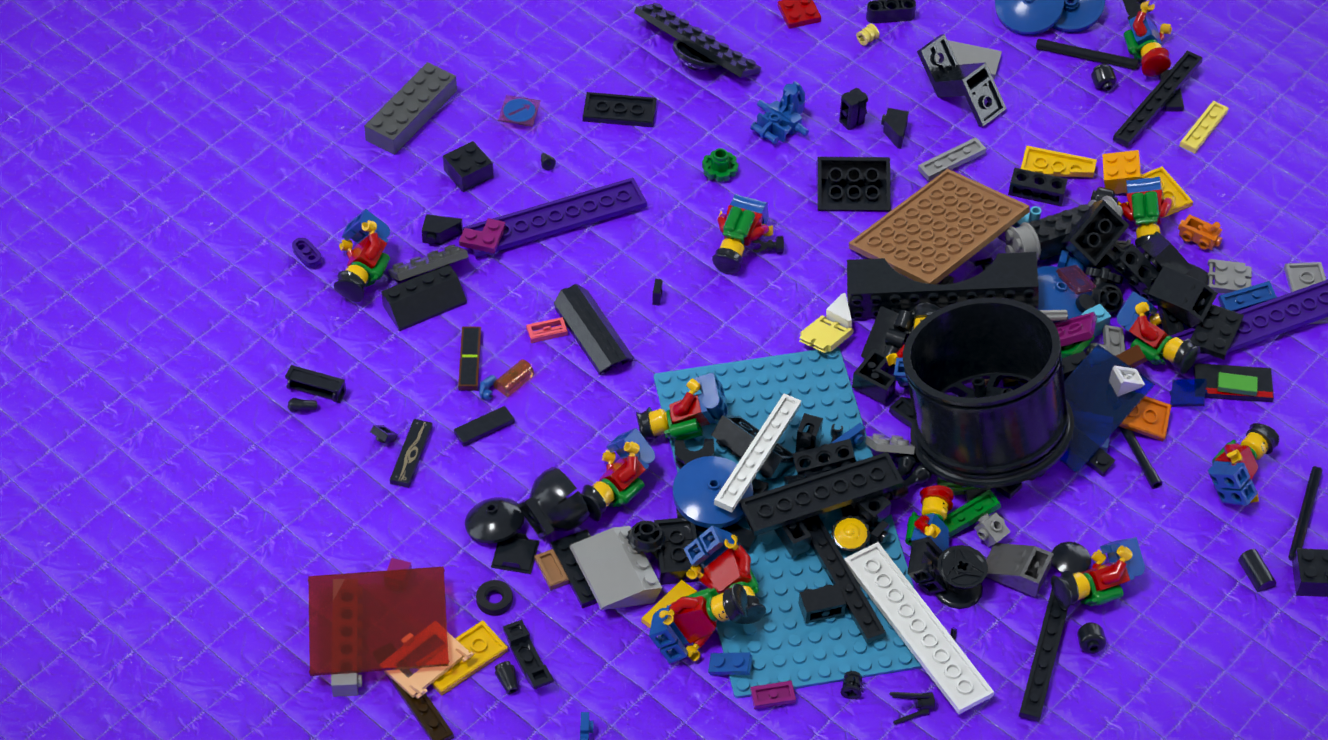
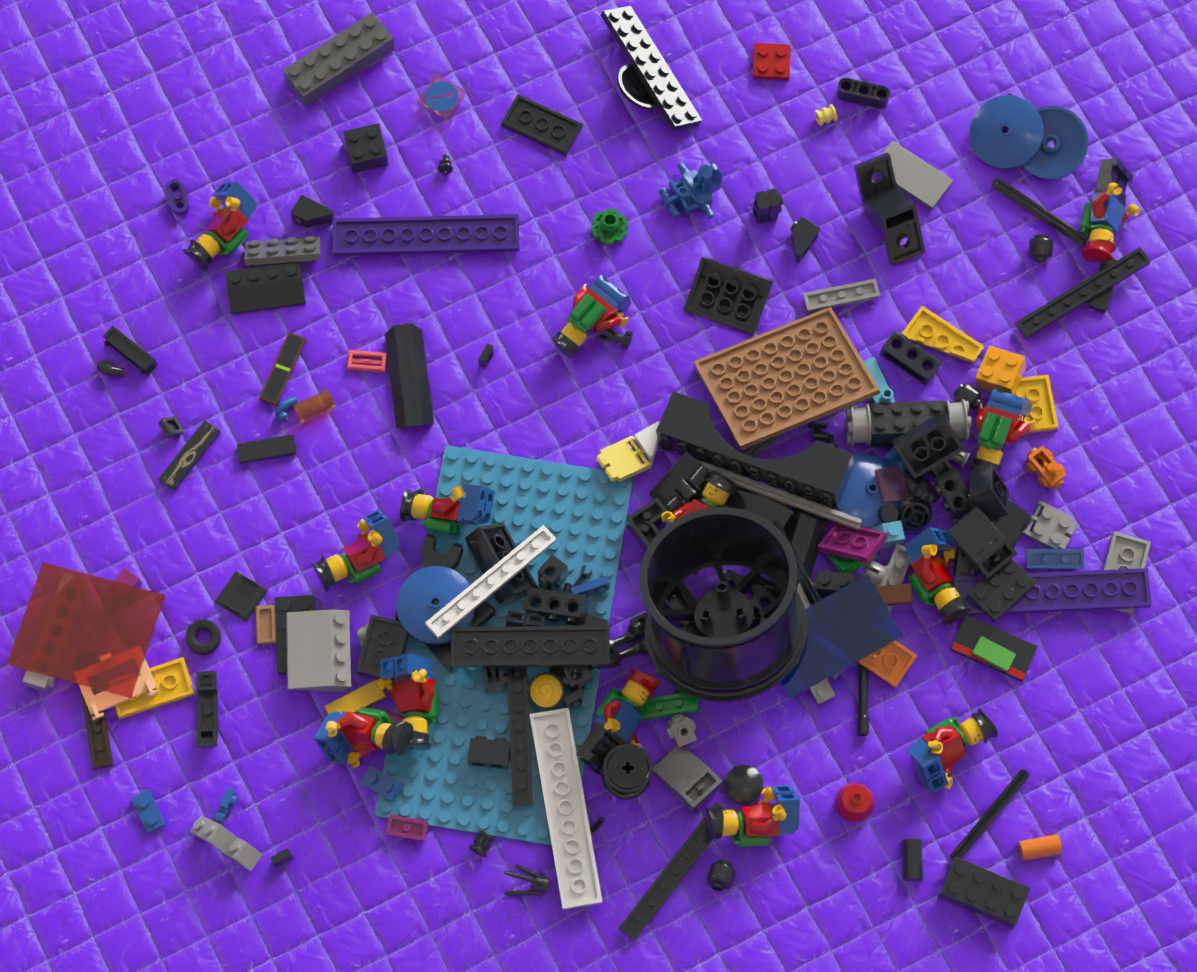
camera: 20 degrees right, 20 degrees up
magenta plate [459,218,506,254] -> none
black dish [465,497,525,544] -> none
black cone [495,661,519,694] -> none
black plate [517,467,590,538] -> none
black piece [626,521,666,553] -> none
light grey plate [865,433,915,454] -> none
white slope [1109,366,1145,396] -> none
clear blue piece [1169,379,1208,407] -> none
light yellow tile [1179,101,1229,154] -> none
none -> red cone [835,782,875,822]

